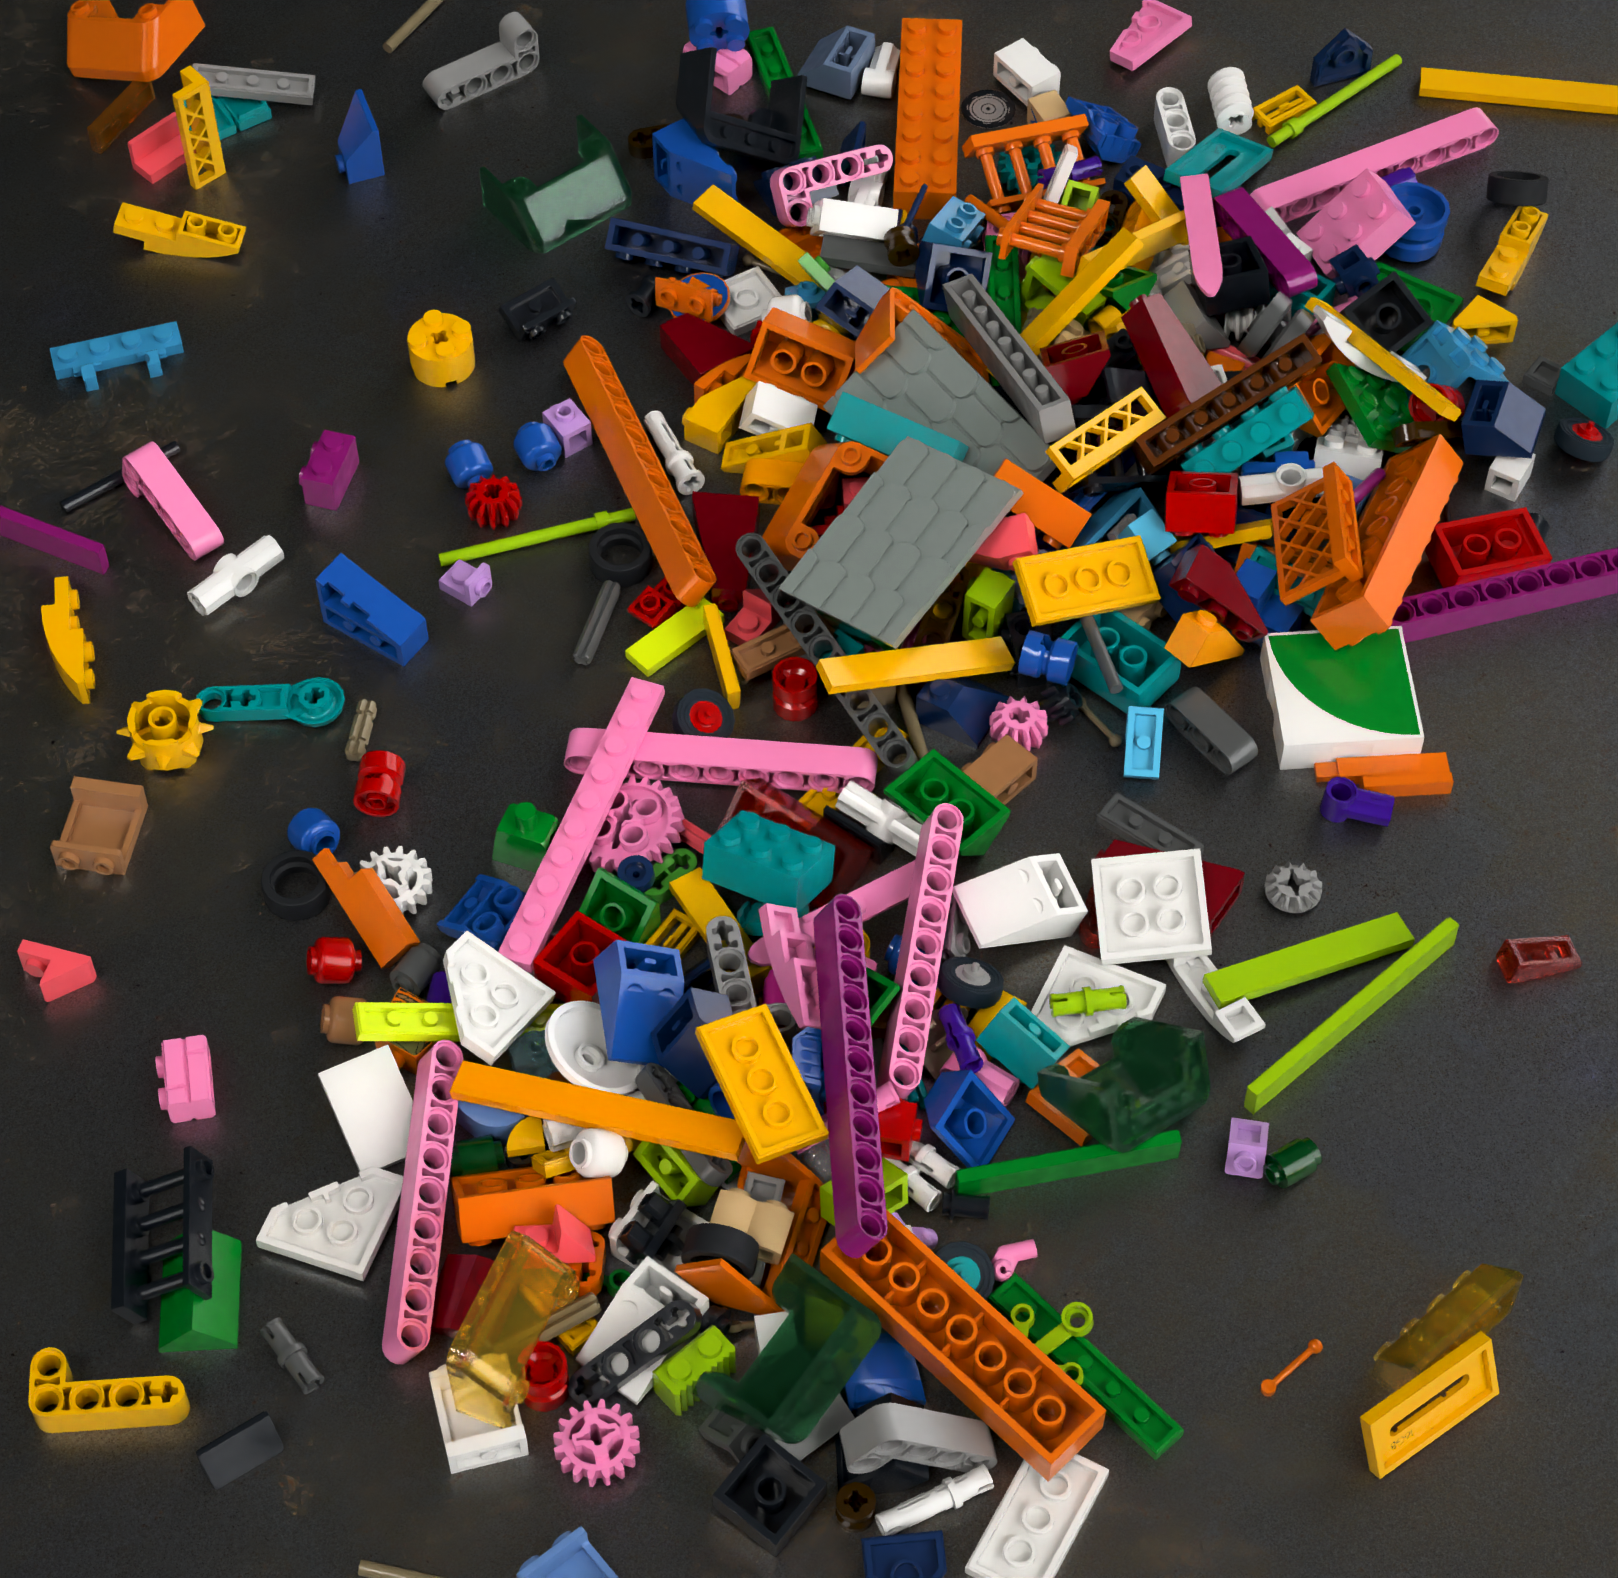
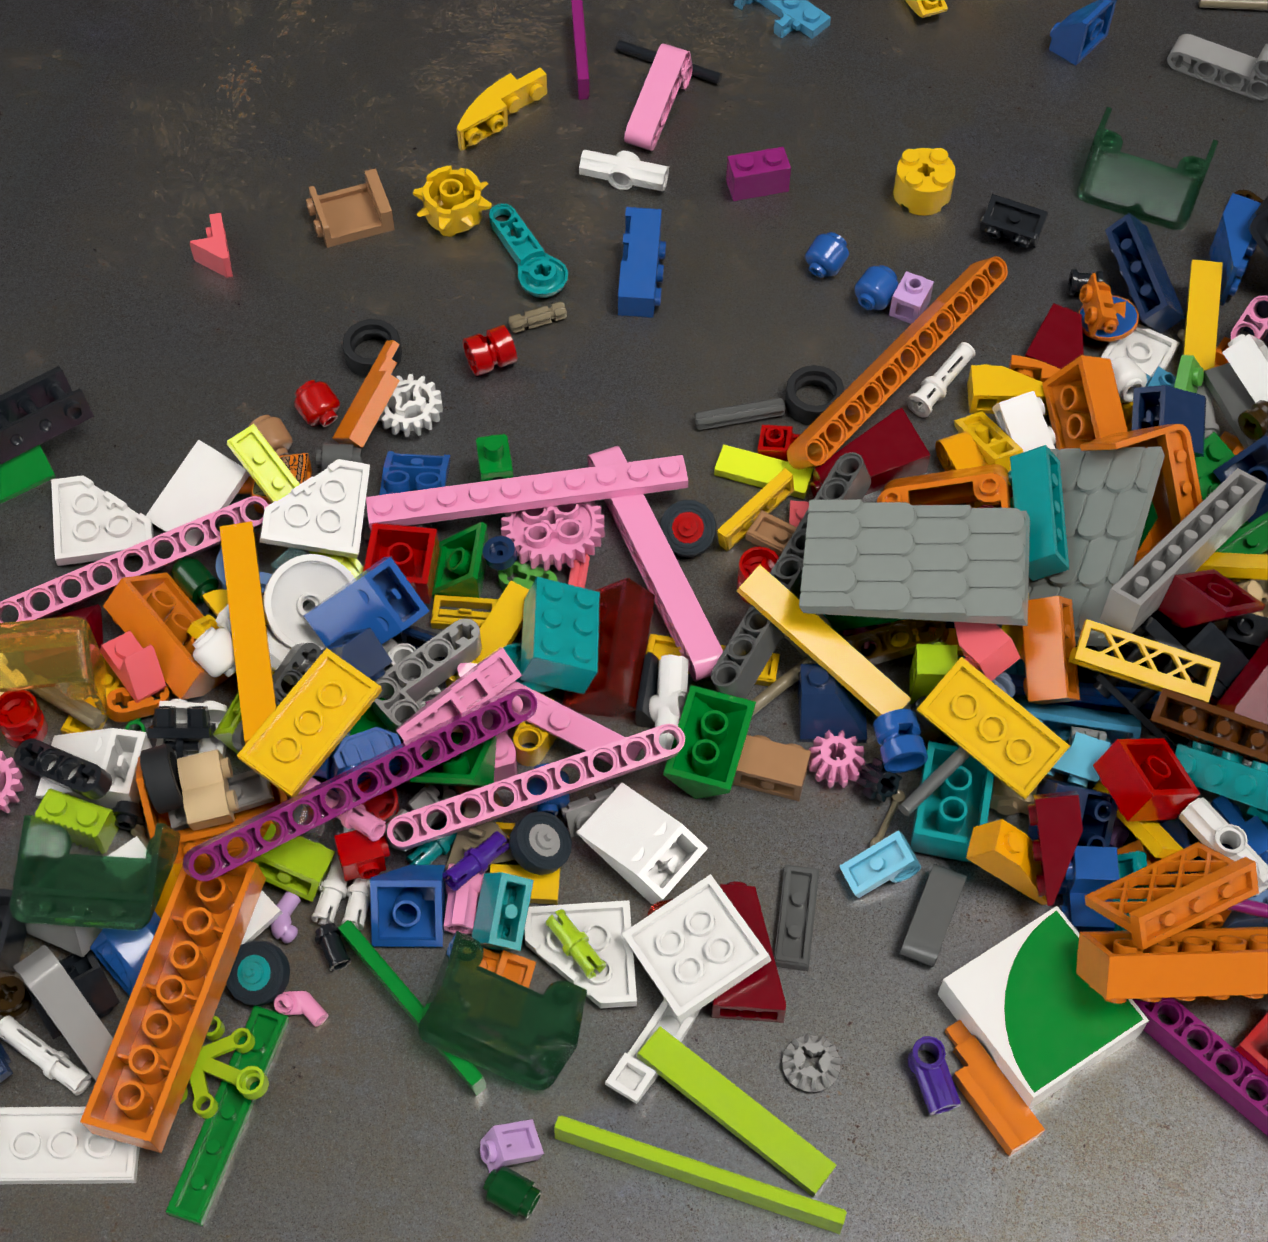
camera: 60 degrees right, 5 degrees up
bright pink brick [155,1035,216,1123] -> none
blue head [287,808,340,855] -> none
lime bar [438,508,636,567] -> none
lavender bracket [438,559,492,607] -> none
red gear [465,473,522,530] -> none

